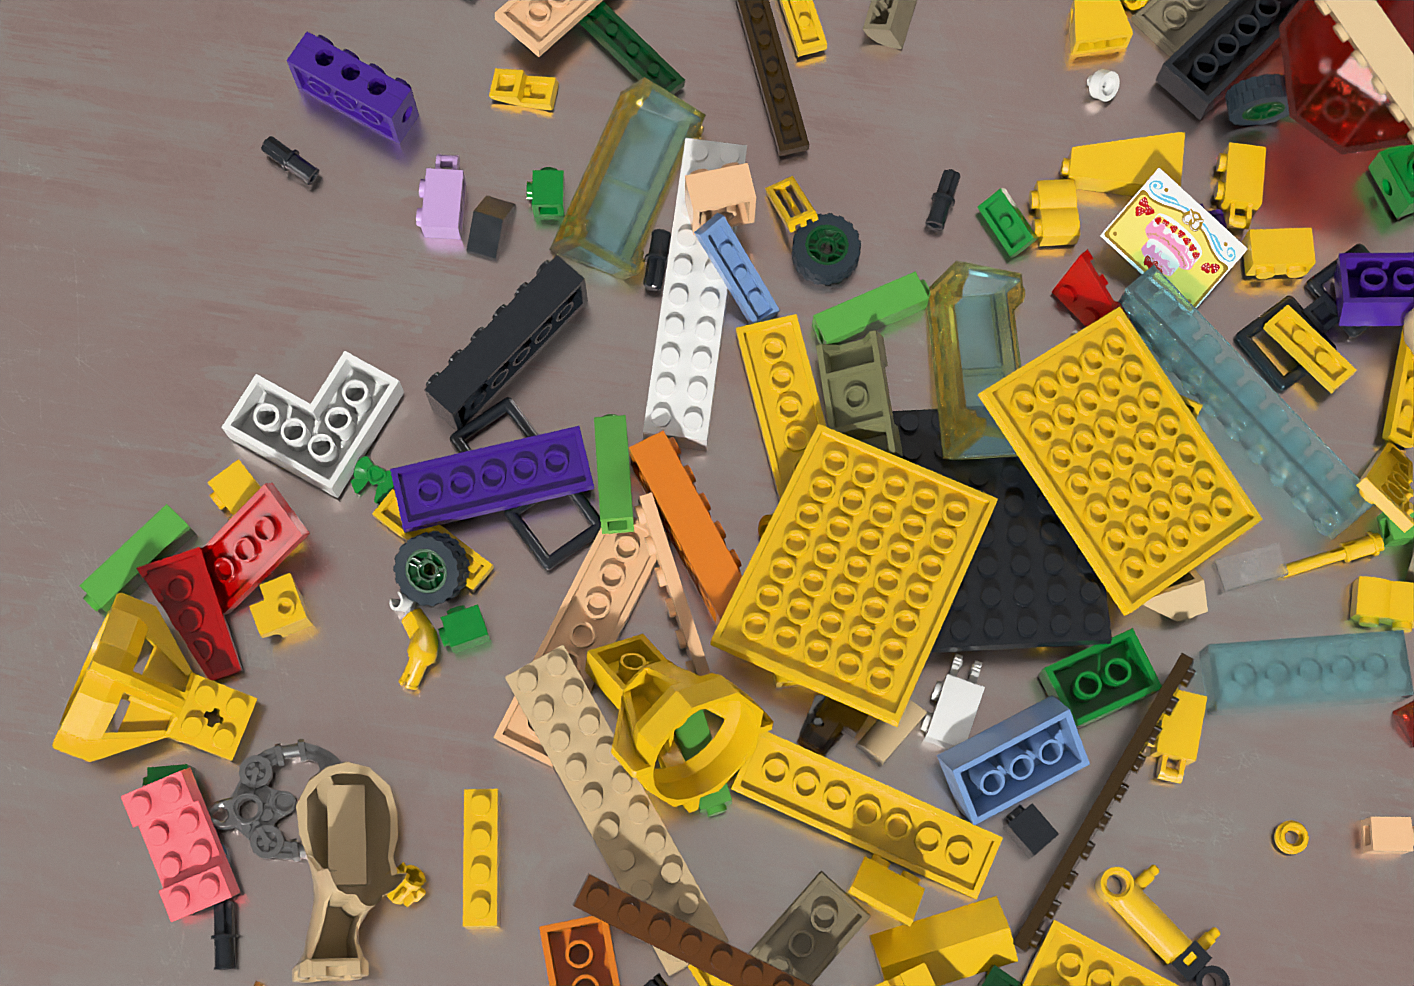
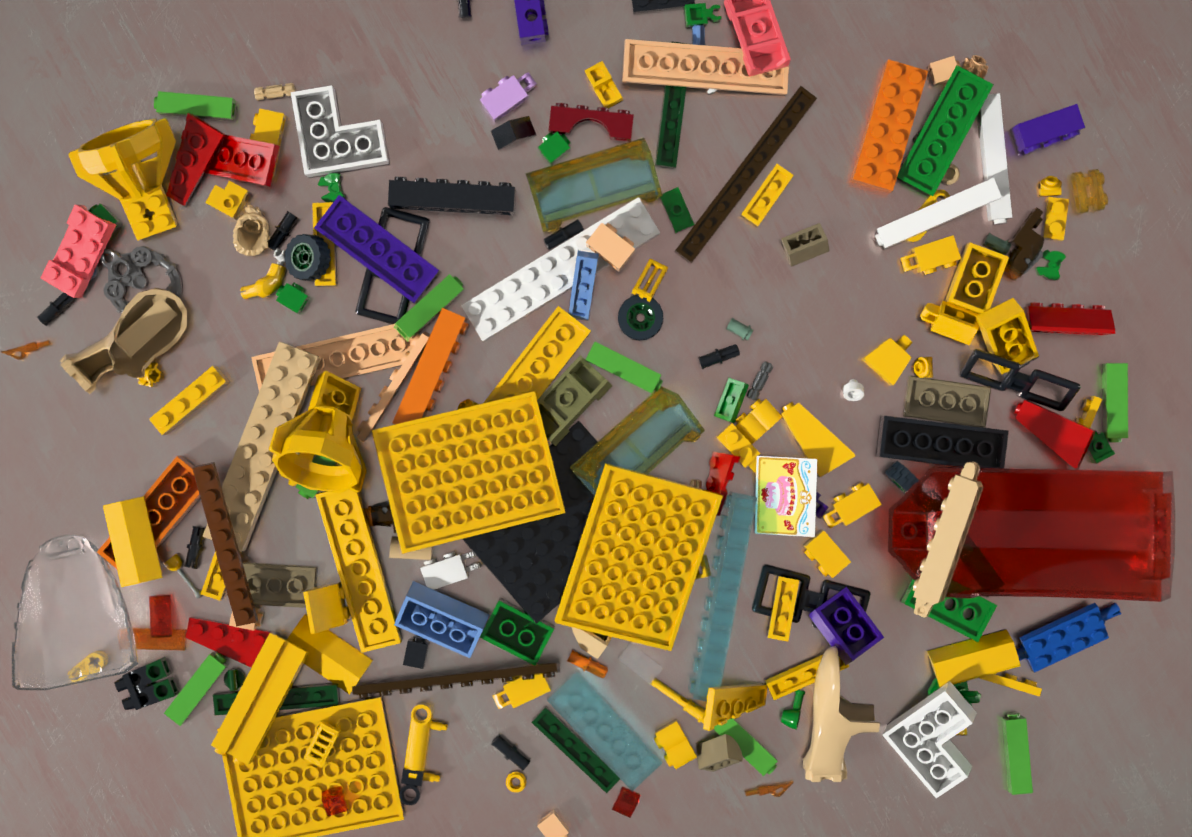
camera: 50 degrees right, 15 degrees up
none -> tan hair [233,204,270,256]
none -> tan axle [254,83,295,100]
none -> black axle [268,211,299,251]
none -> black pin [491,734,531,771]
none -> dark green plate [531,707,621,793]
none -> dark red arch [548,103,634,142]
none -> orange axle [567,650,608,678]
none -> green plate [659,187,695,234]
none -> yellow brick [716,423,760,473]
none -> sand green pin [726,317,754,340]
none -> dark grey axle [747,361,773,400]

